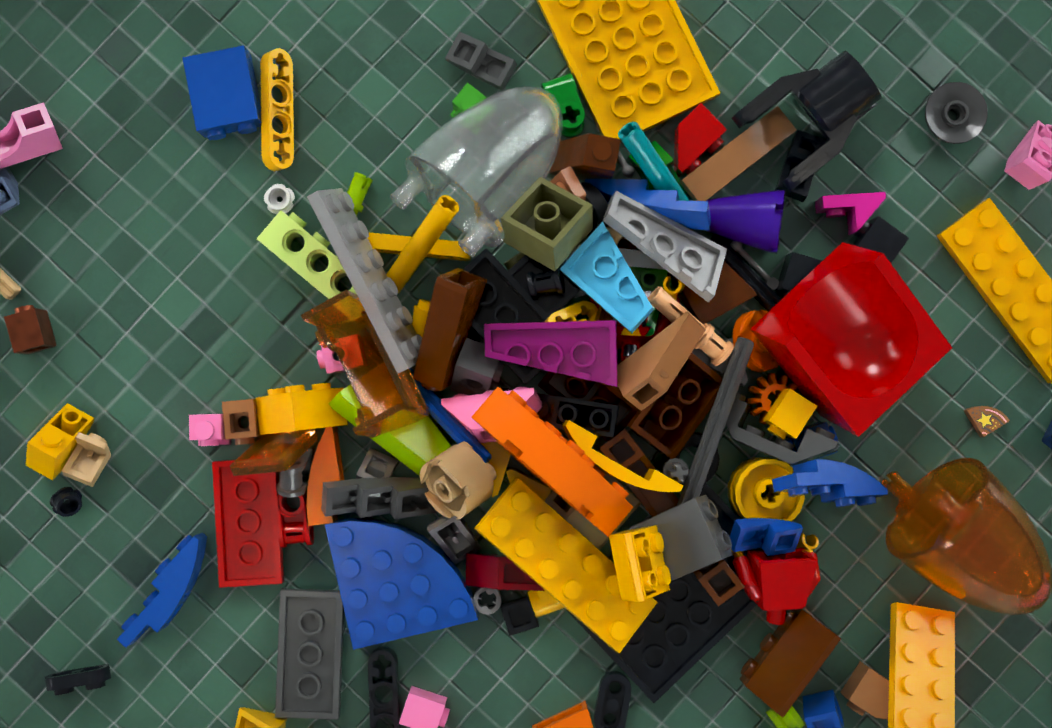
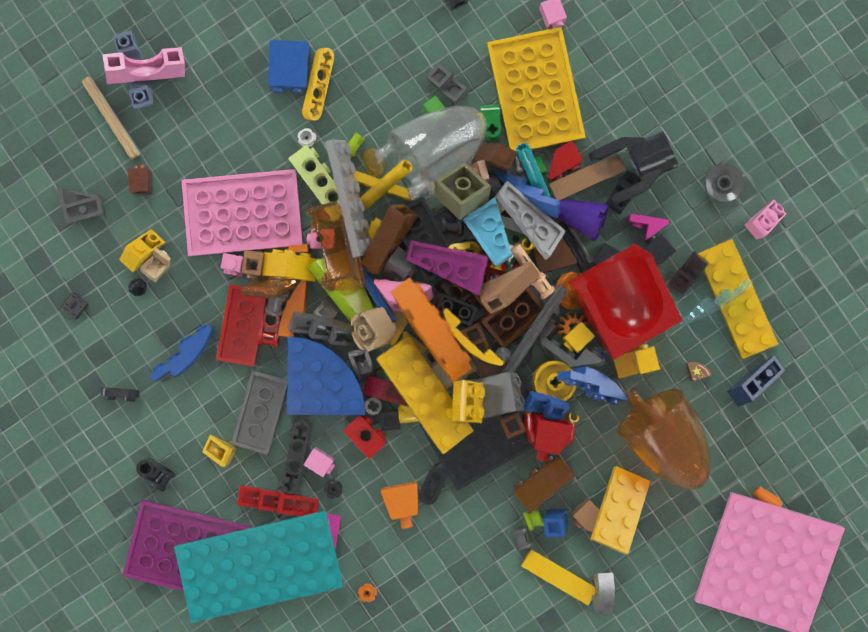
camera: 20 degrees right, 0 degrees up
none -> bright pink plate [182,169,303,256]
none -> orange tile [288,244,310,254]
none -> red brick [343,415,387,459]
none -> clear yellow brick [362,147,387,177]
none -> yellow brick [610,344,660,379]
none -> black slope [668,251,709,295]
none -> clear light blue slope [680,278,753,326]

